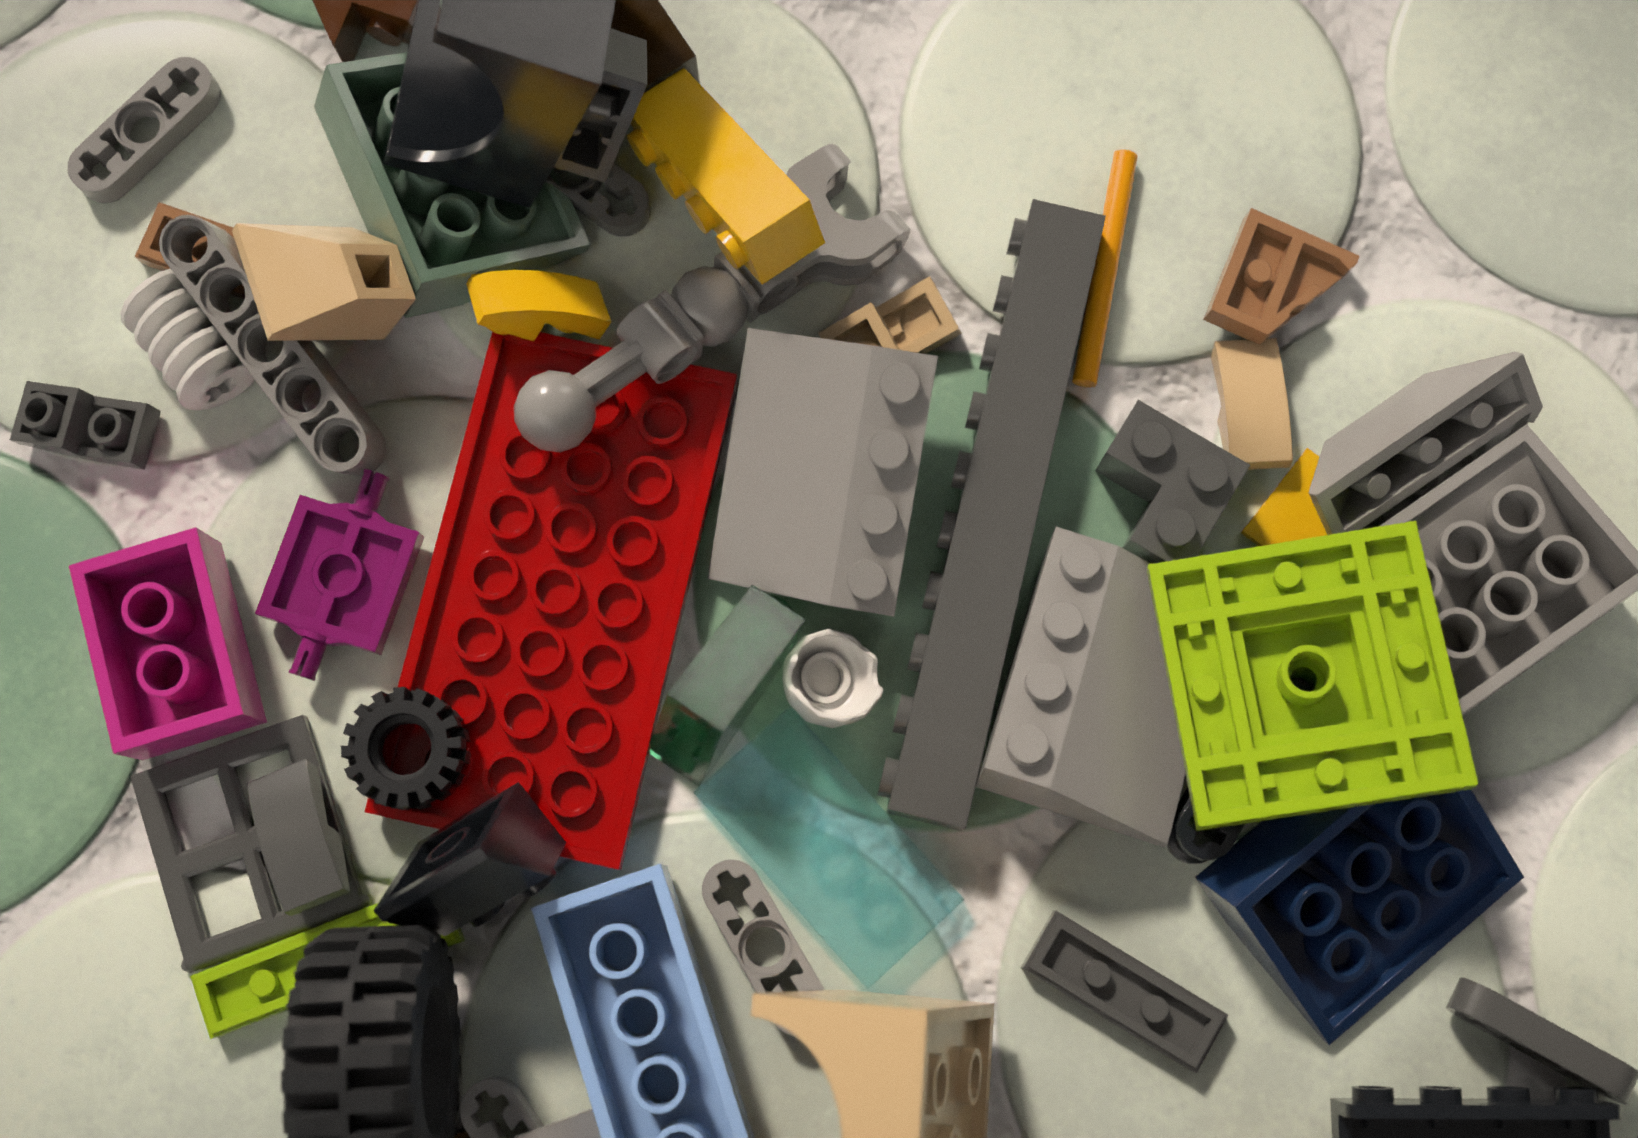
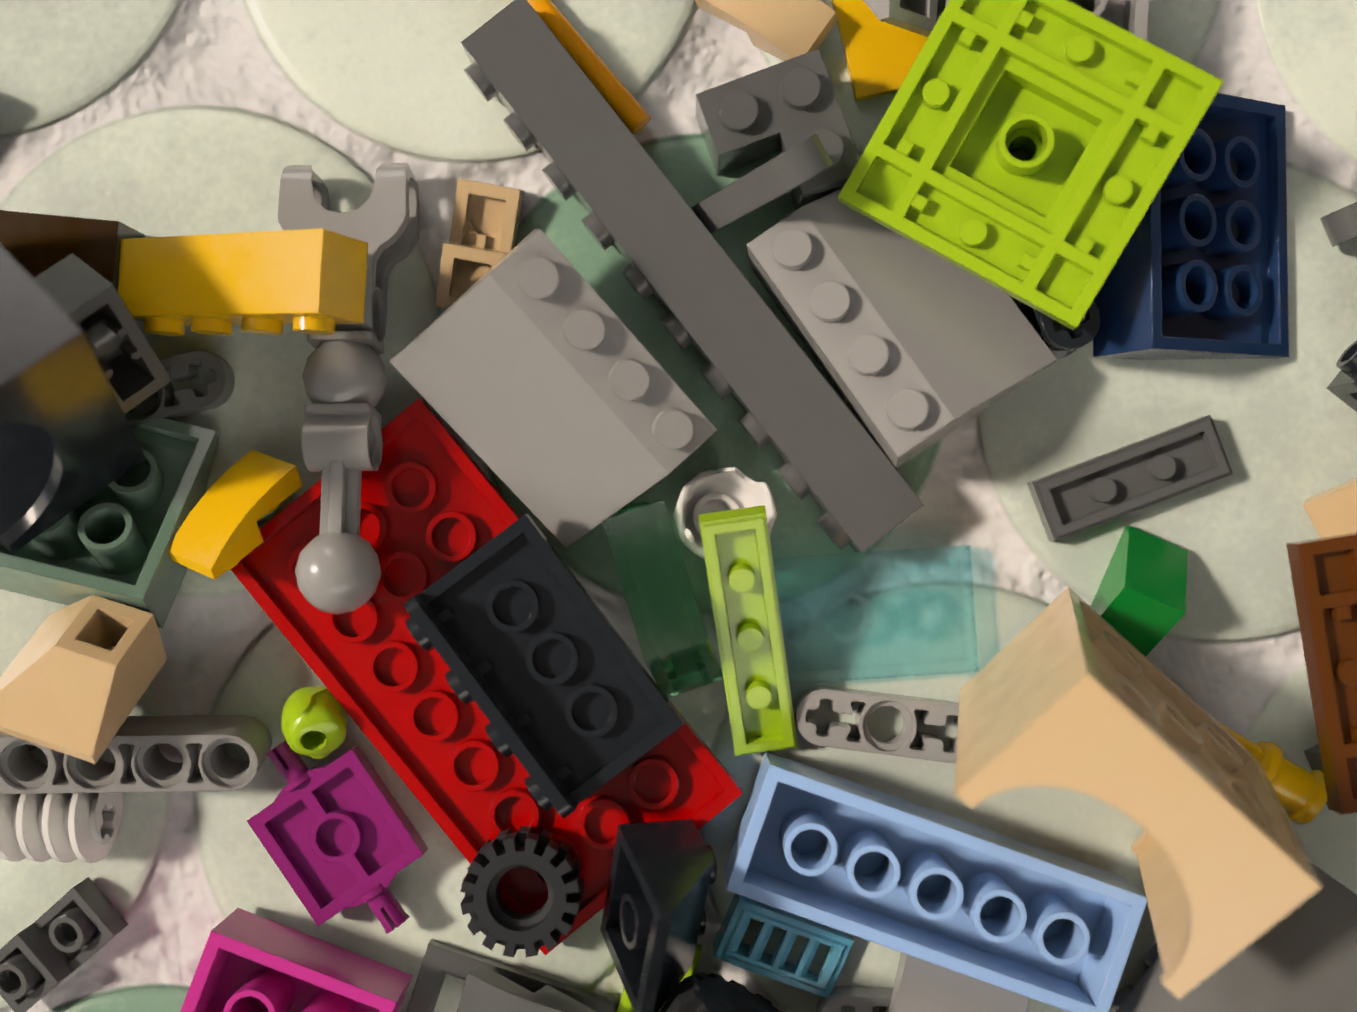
camera: 55 degrees left, 10 degrees up
none -> lime piece [281,685,348,759]
none -> black bracket [404,514,684,818]
none -> dark grey beam [691,133,833,233]
none -> lime tile [699,505,798,756]
none -> medium azure slope [713,893,854,998]
none -> green slope [1091,526,1188,657]

